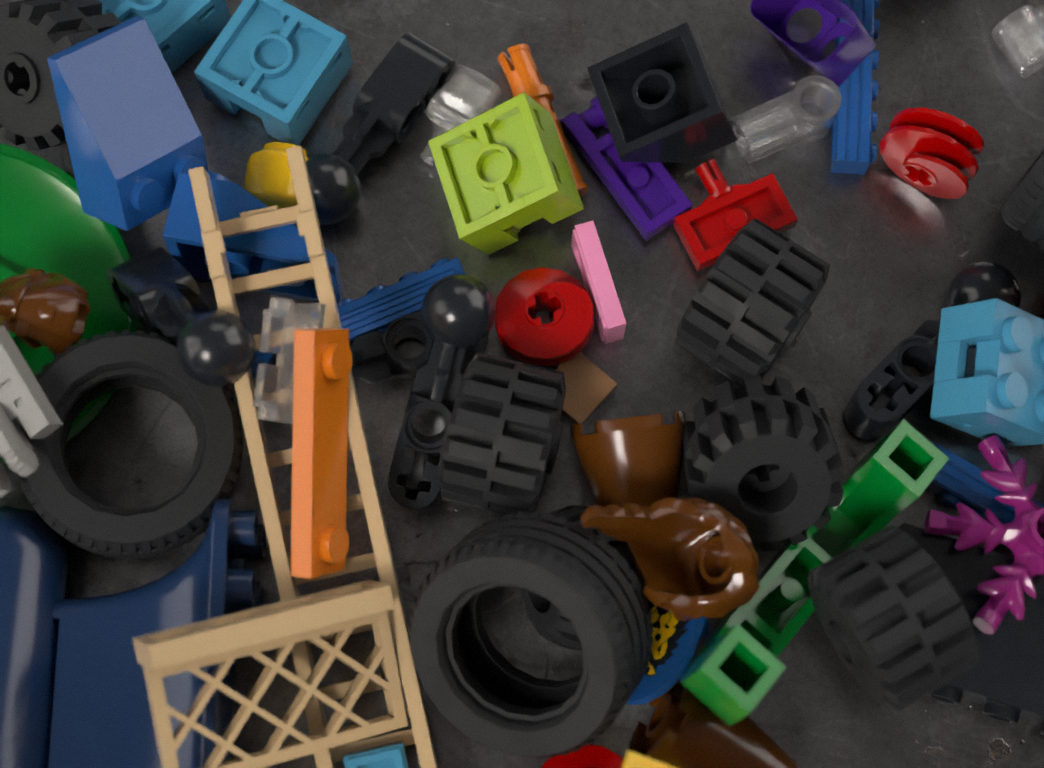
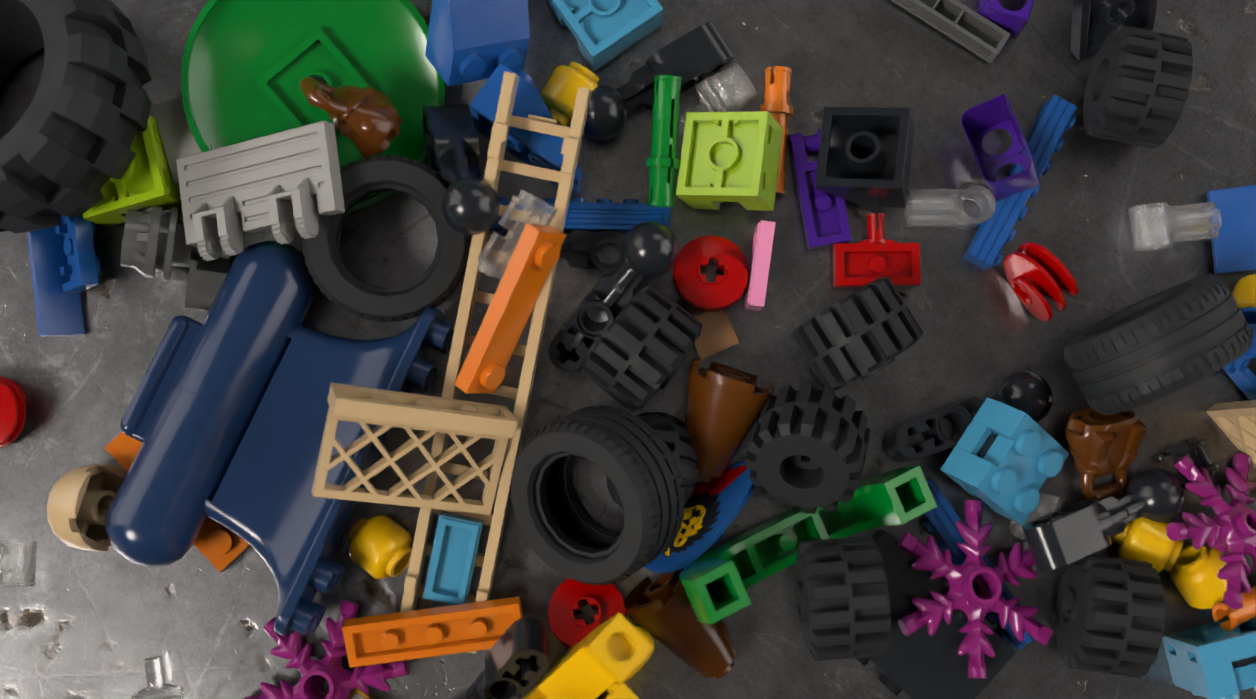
camera: 20 degrees right, 10 degrees up
reddish brown hair [580,497,761,621] -> none
none -> green pin [646,75,682,208]

